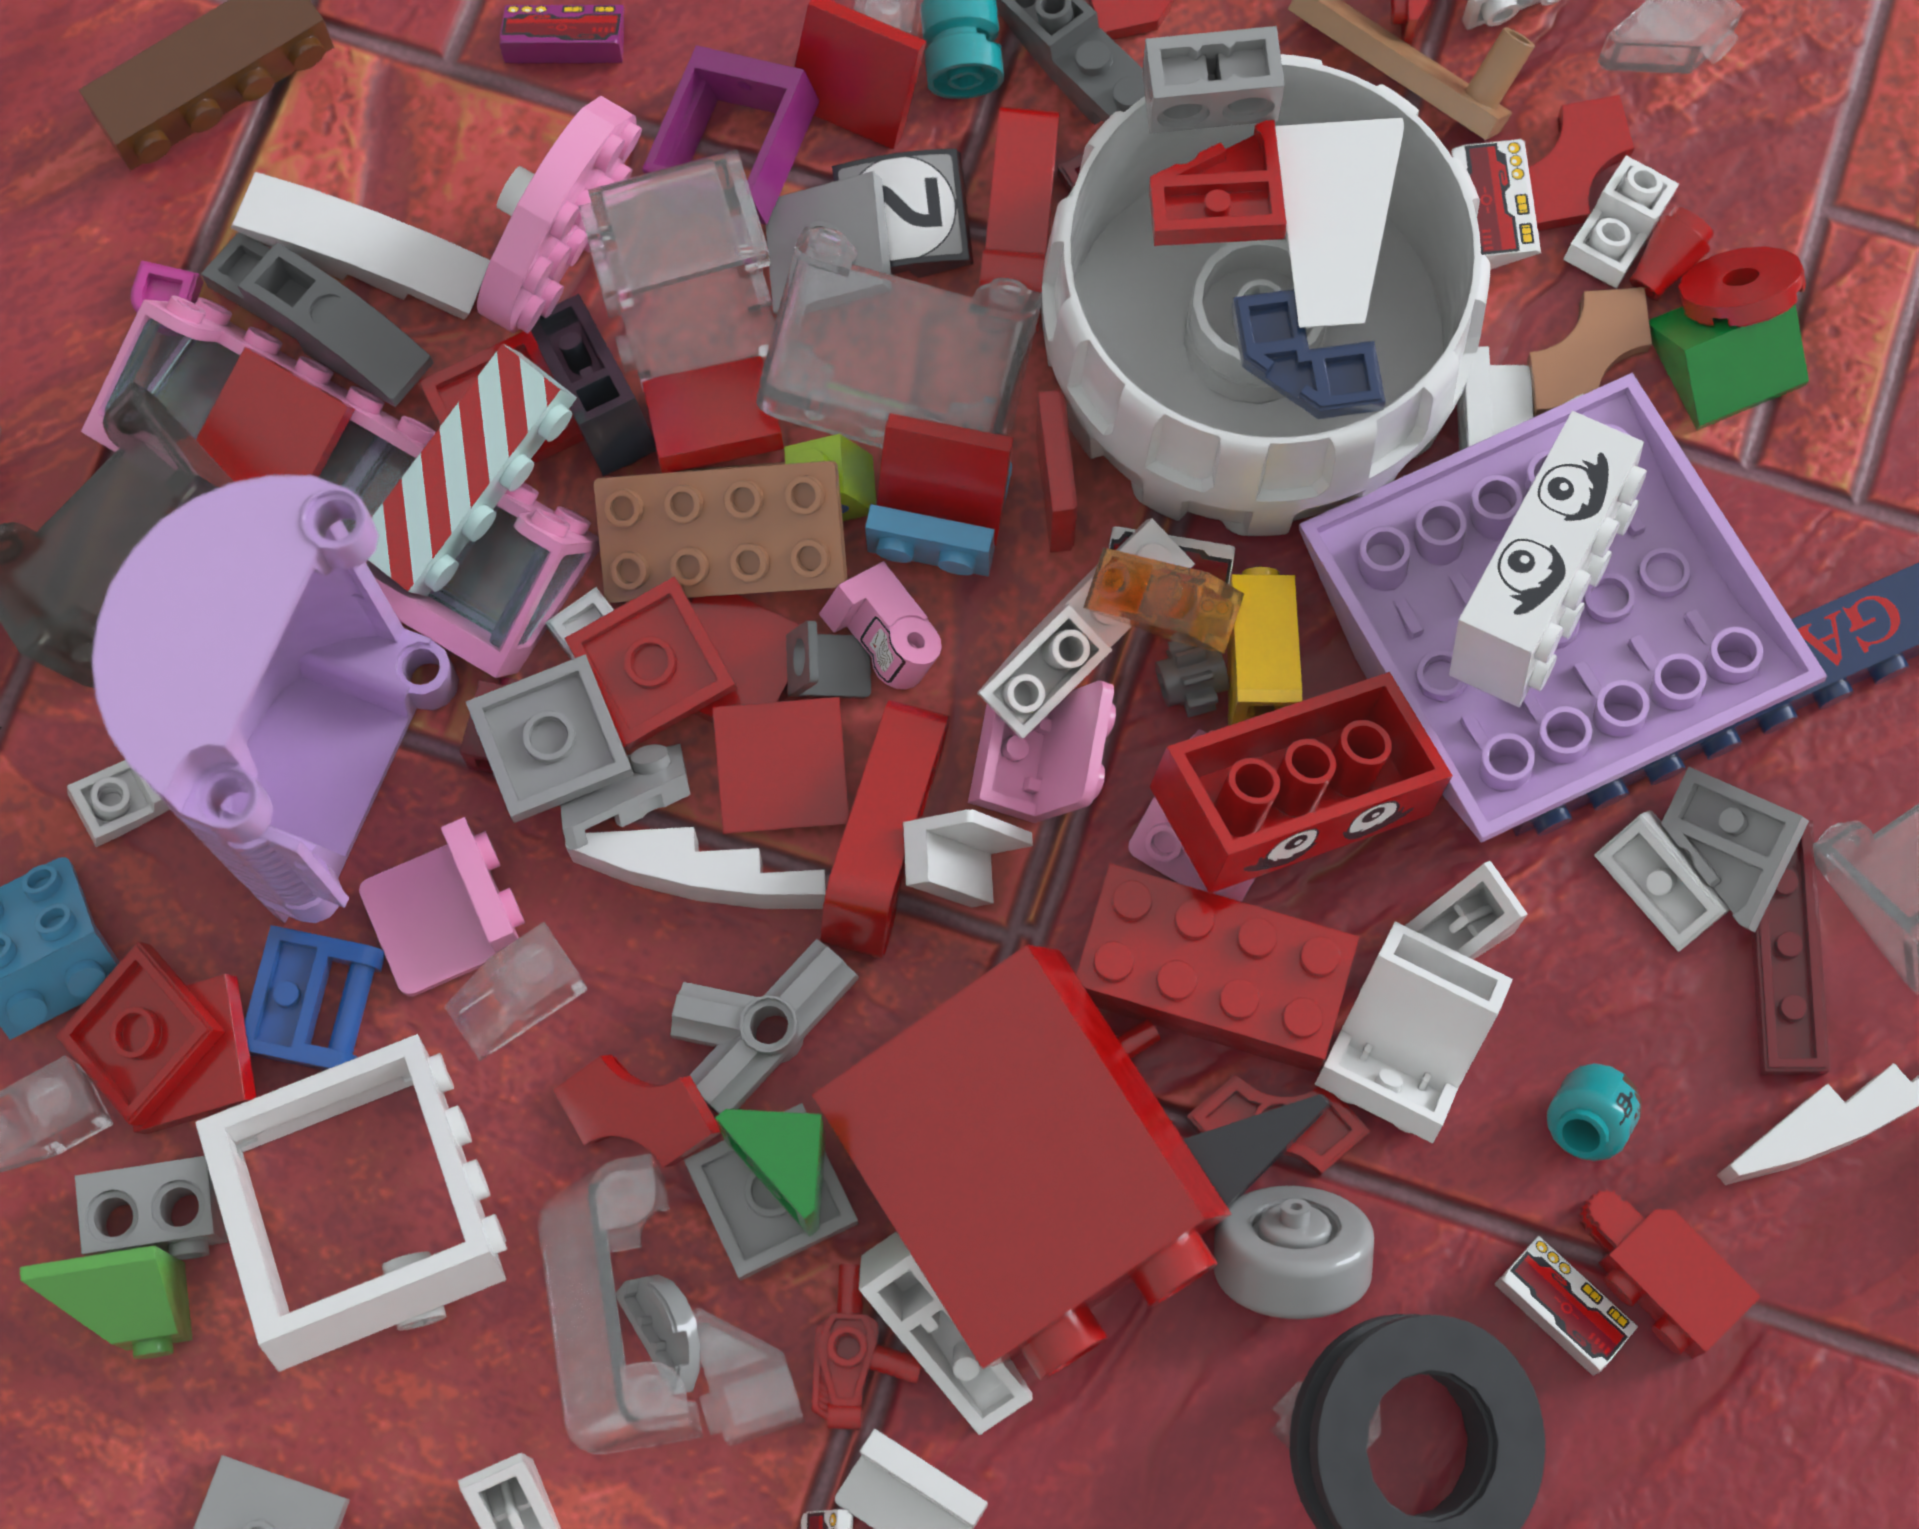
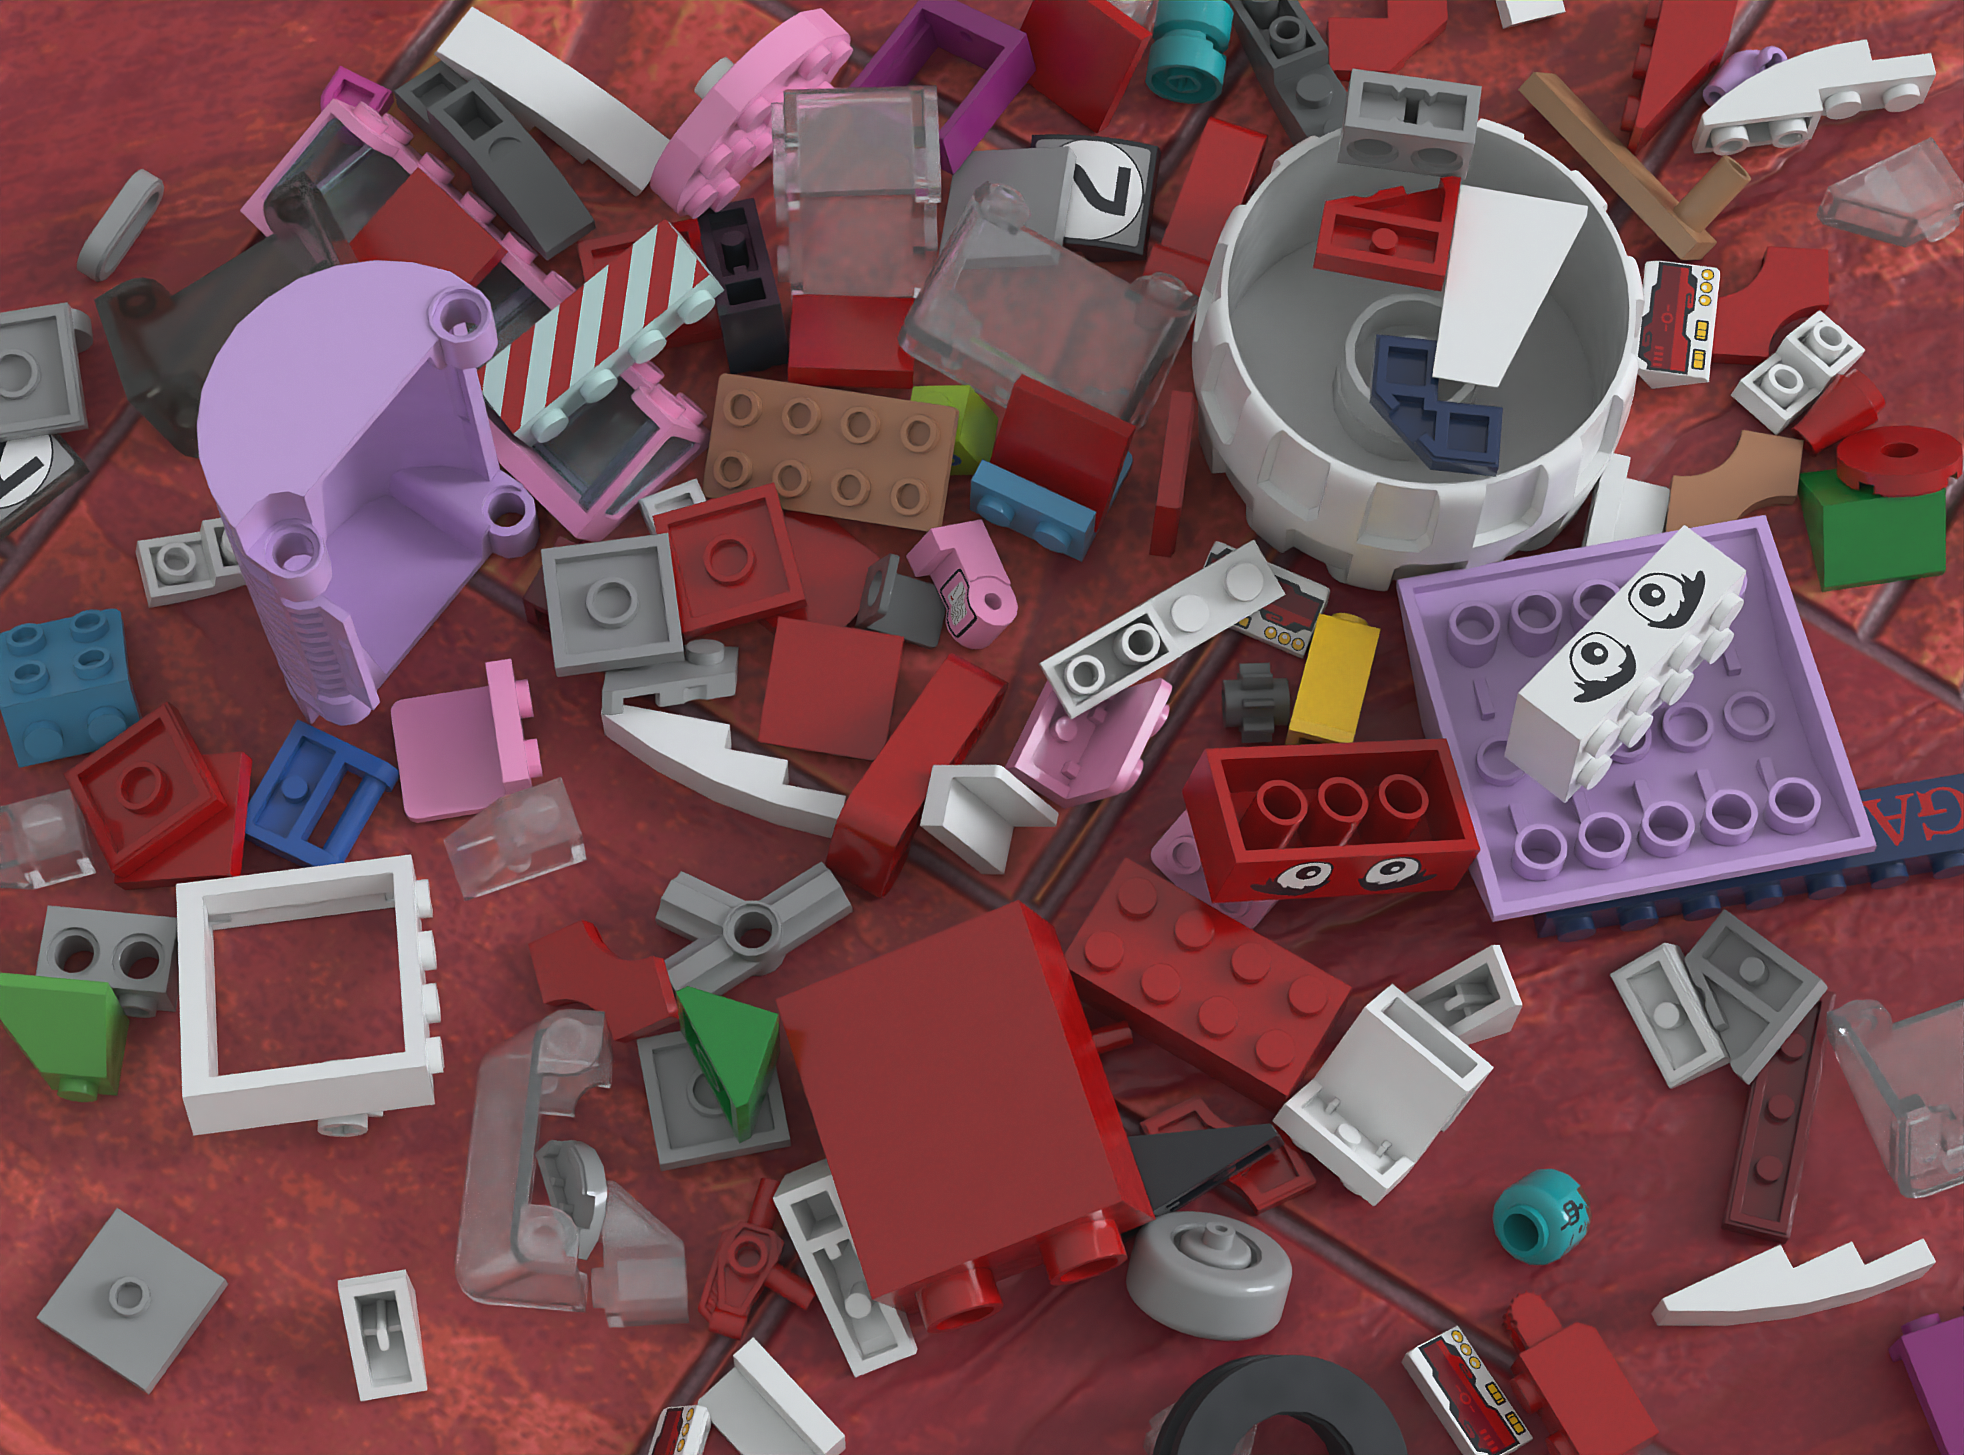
camera: 10 degrees right, 5 degrees down
clear orange slope [1083,547,1244,654] -> none

